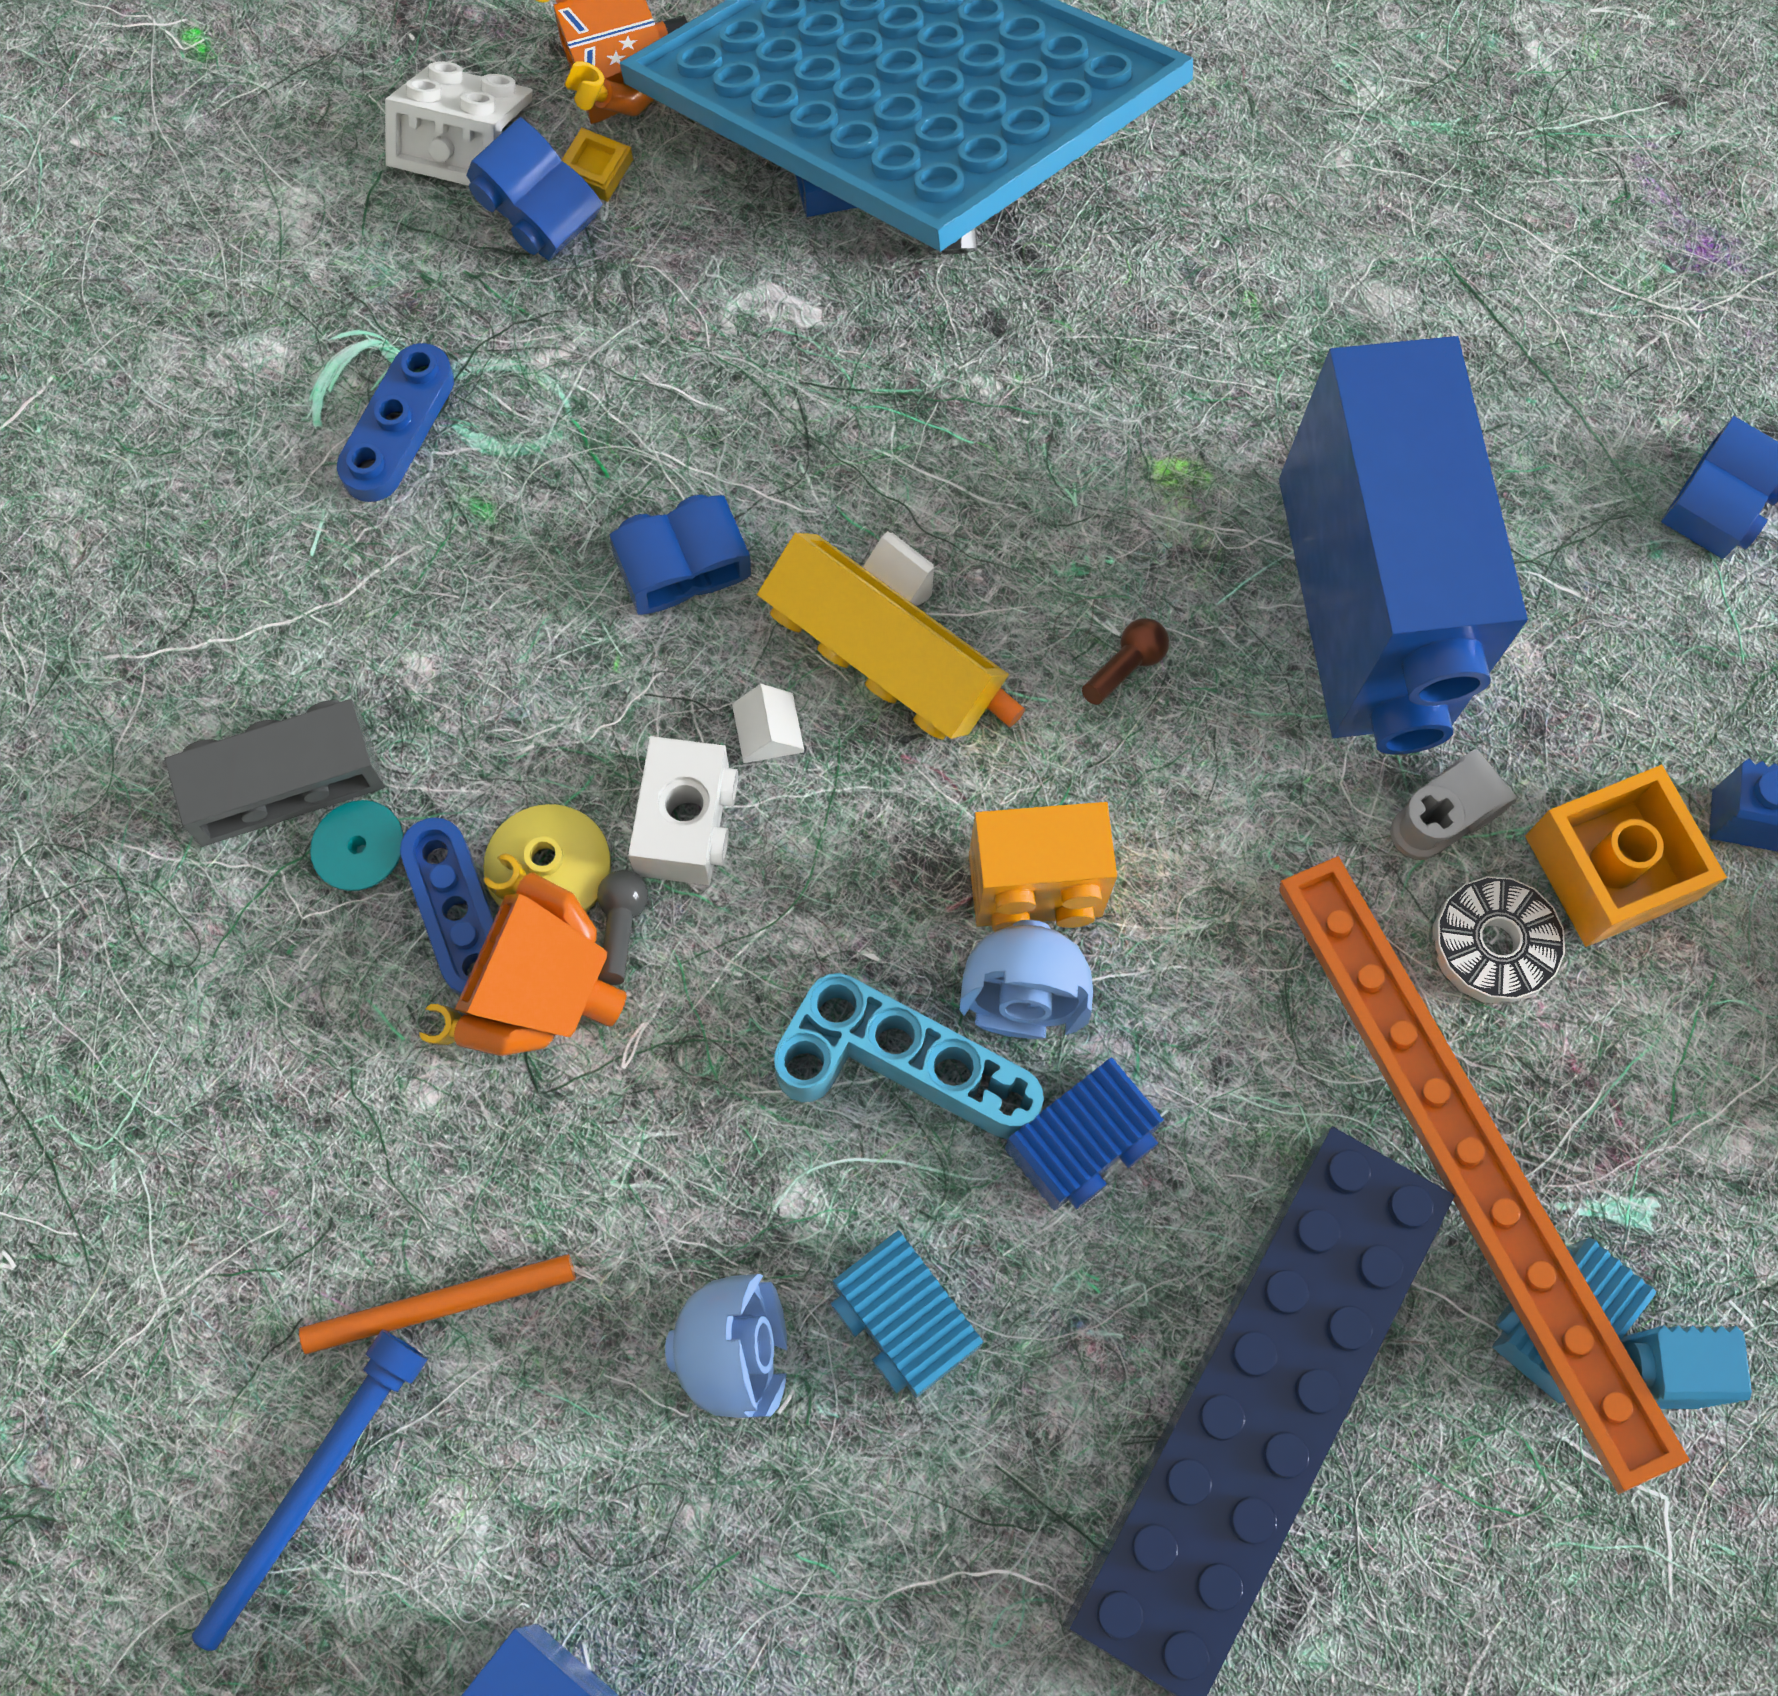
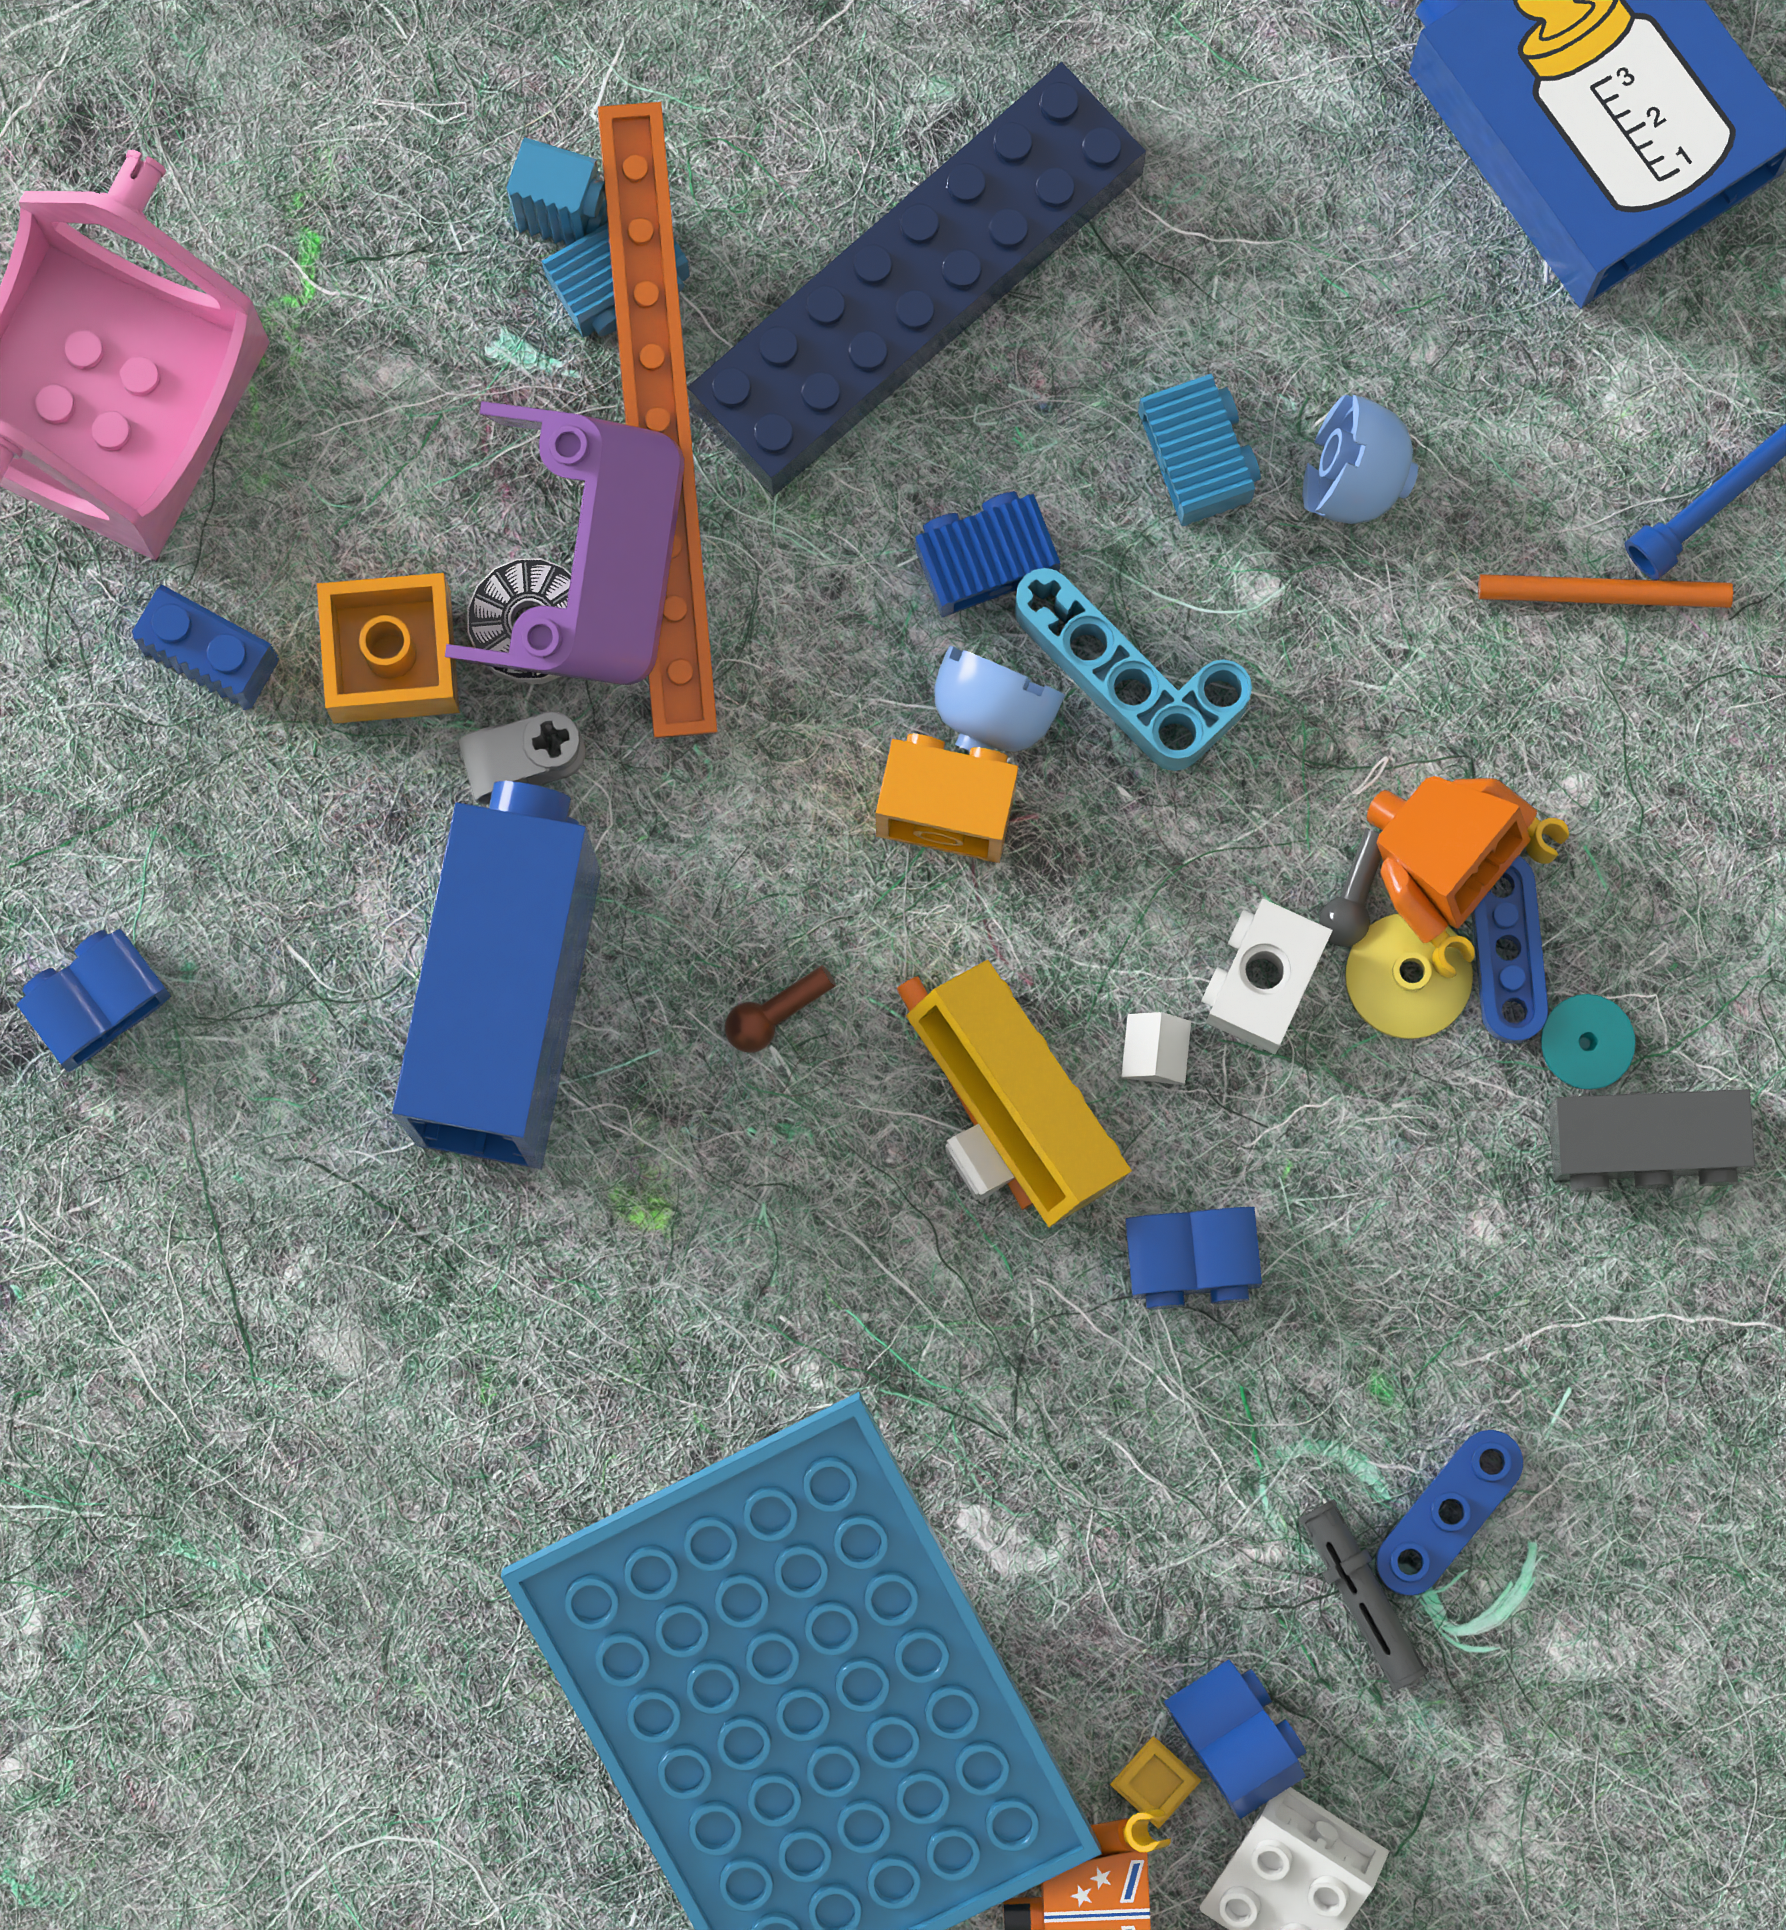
camera: 160 degrees left, 10 degrees up
none -> medium lavender windscreen [445,401,684,685]
none -> dark grey pin [1298,1499,1429,1692]

